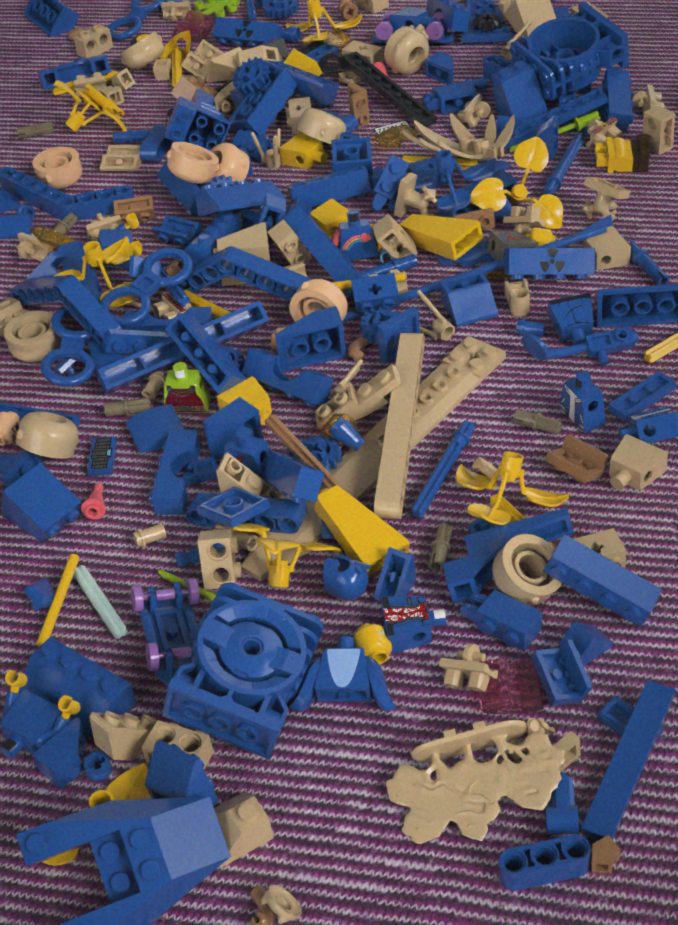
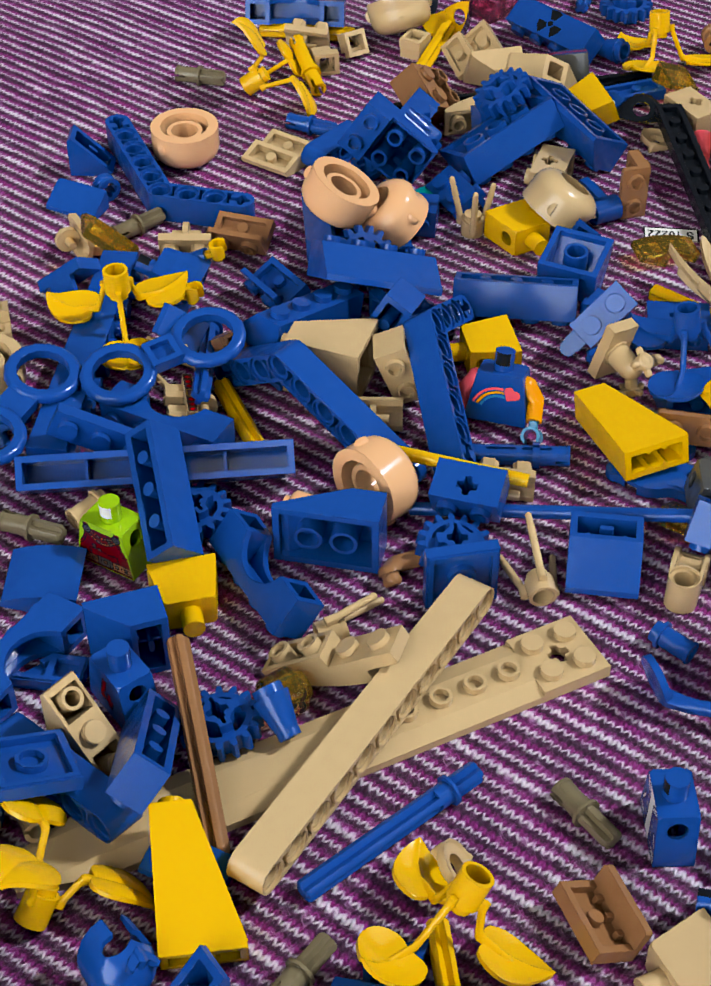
camera: 20 degrees right, 0 degrees up
blue beam [10,275,122,348] -> none
tan brick [372,214,418,259] -> none

